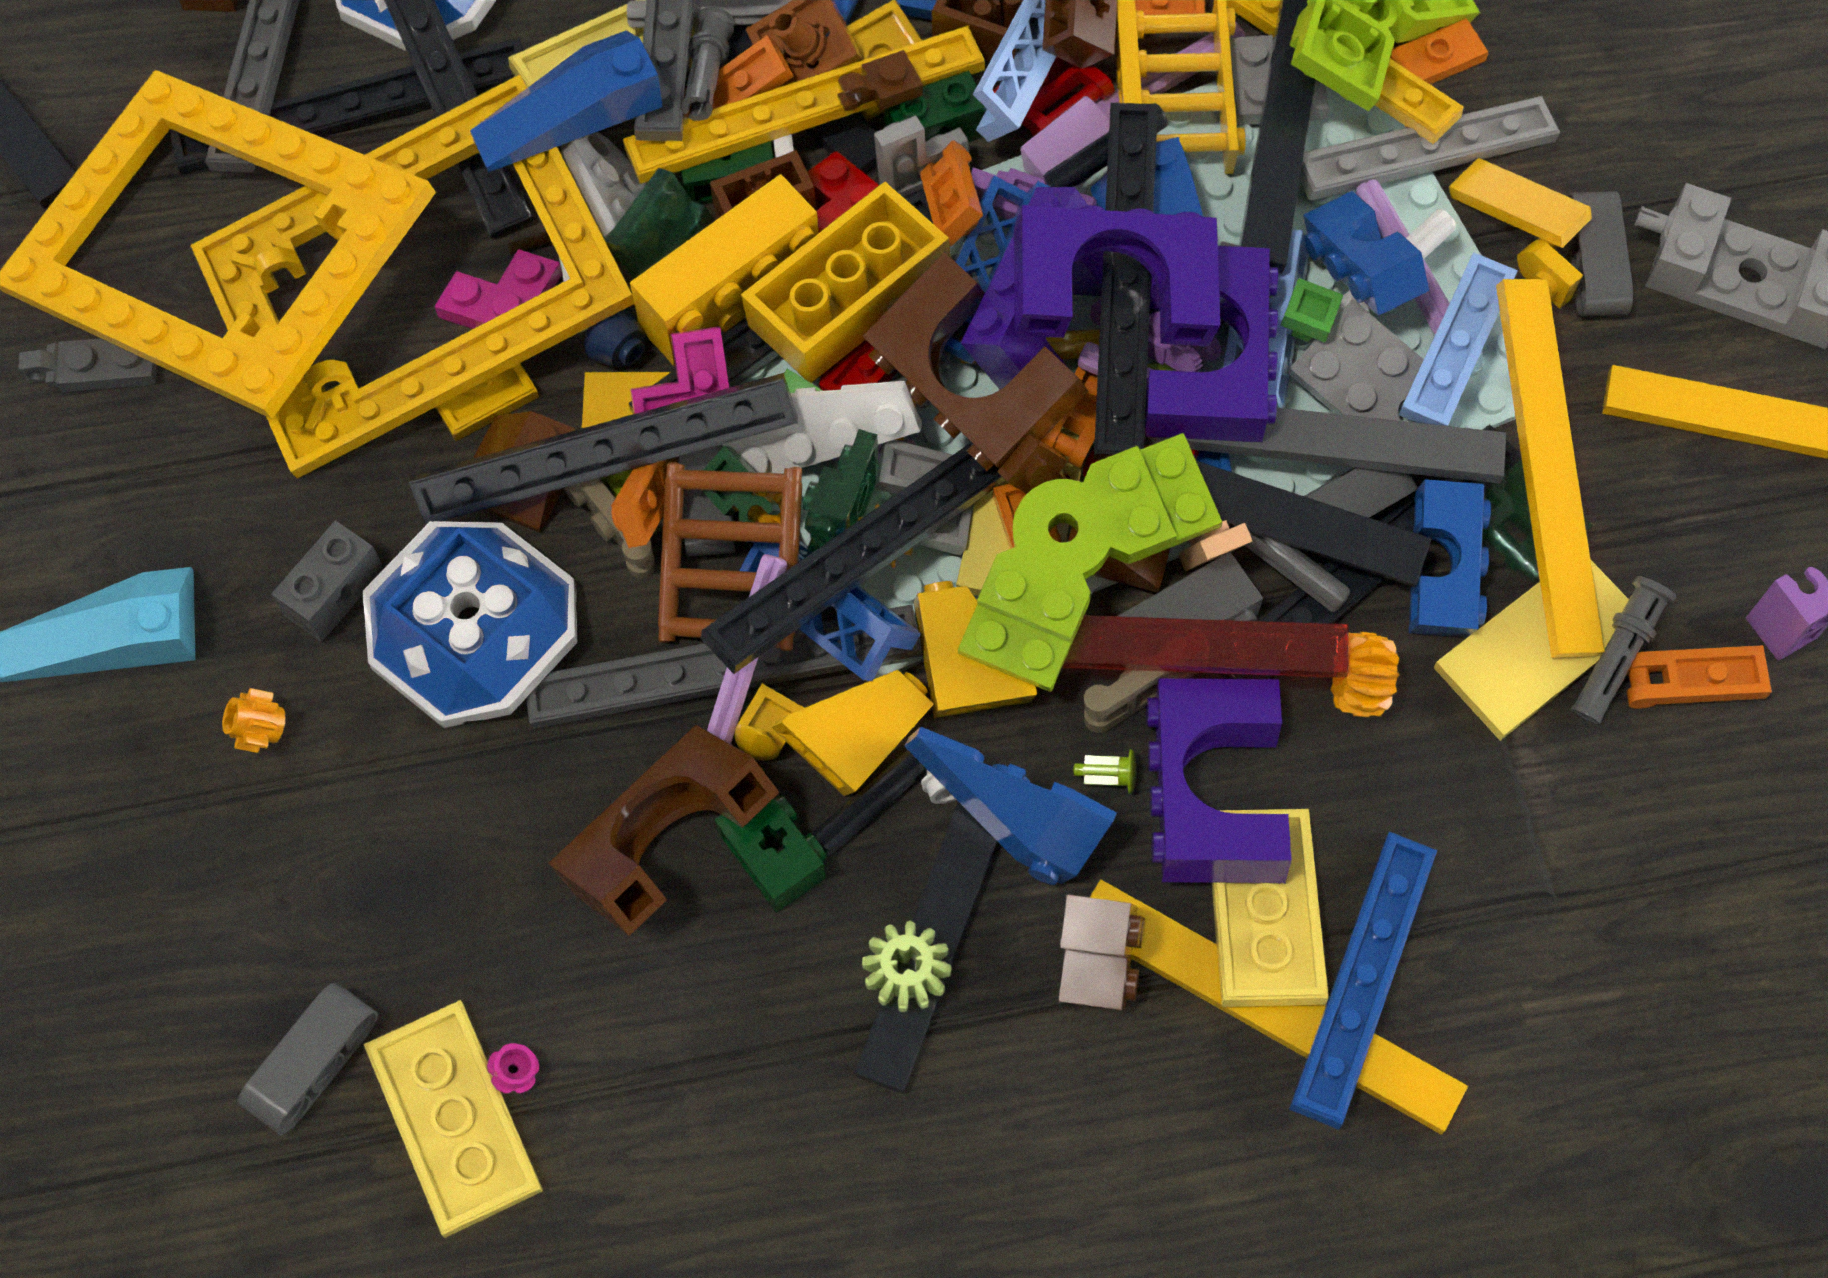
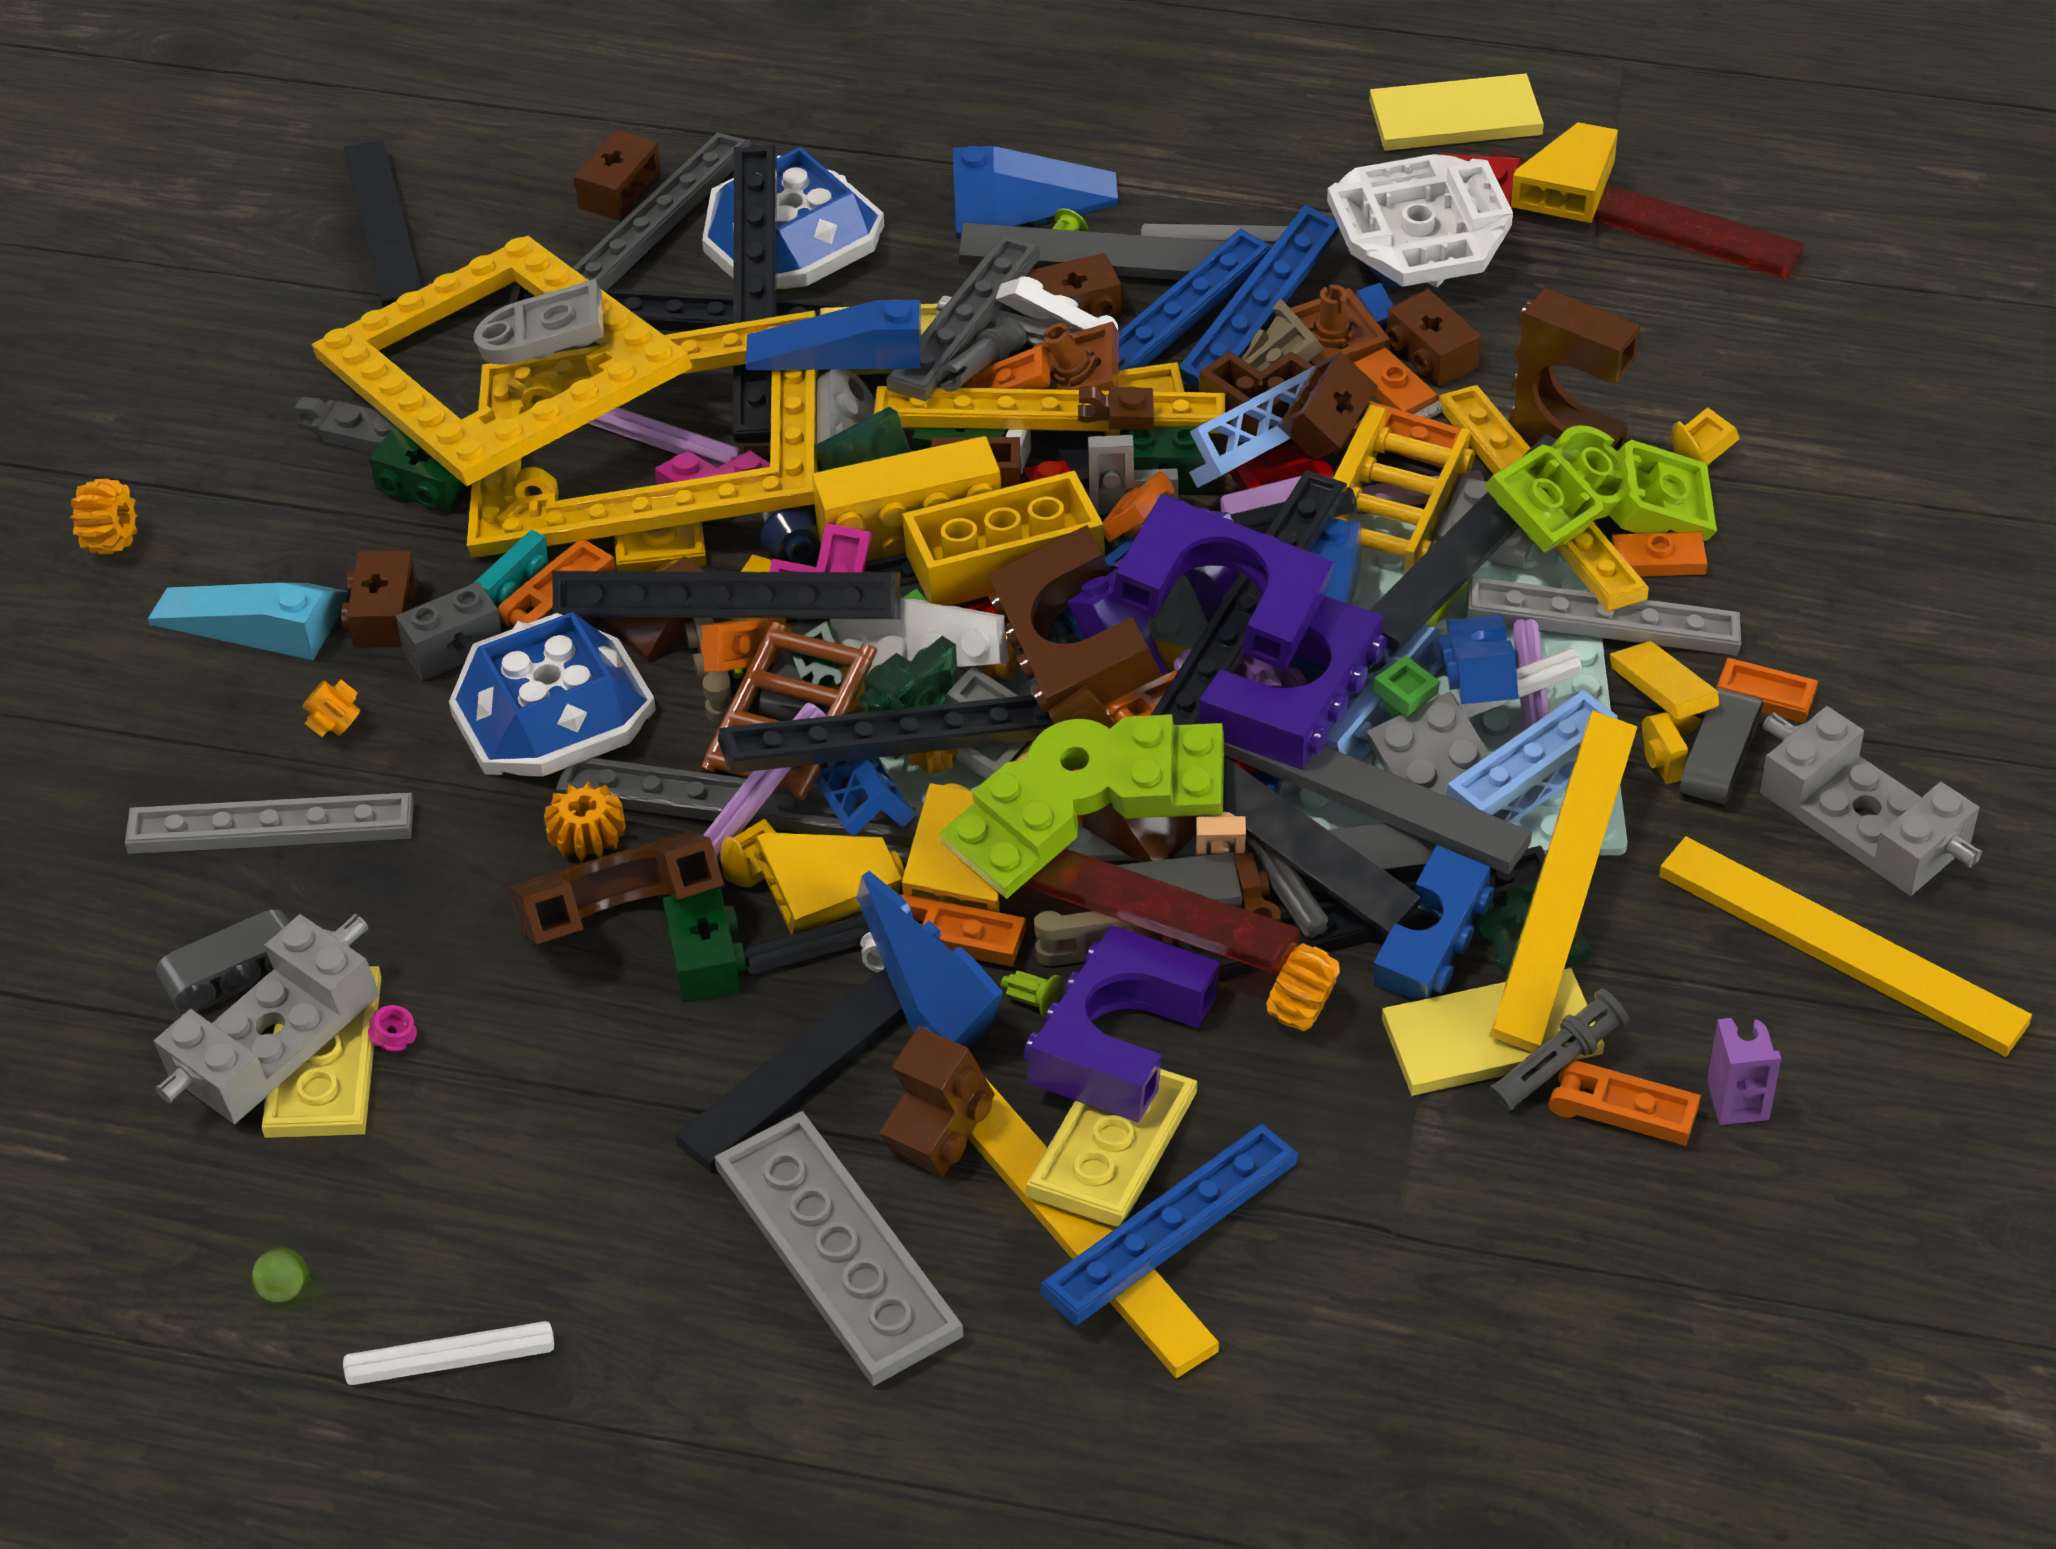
camera: 25 degrees right, 20 degrees down
yellowish green gear [862,921,951,1012] -> none
none -> light grey tile [125,792,414,854]
none -> light grey brick [153,914,380,1125]
none -> reddish brown brick [341,551,417,648]
none -> dark green brick [369,426,472,513]
none -> light grey plate [474,279,604,364]
none -> teal plate [474,529,549,609]
none -> orange plate [498,540,616,628]
none -> light orange gear [544,781,626,862]
none -> lavender axle [588,407,740,468]
none -> light grey plate [714,1111,964,1386]
none -> orange plate [899,894,1026,967]
none -> reddish brown plate [1233,852,1281,937]
none -> orange tile [1716,658,1818,723]

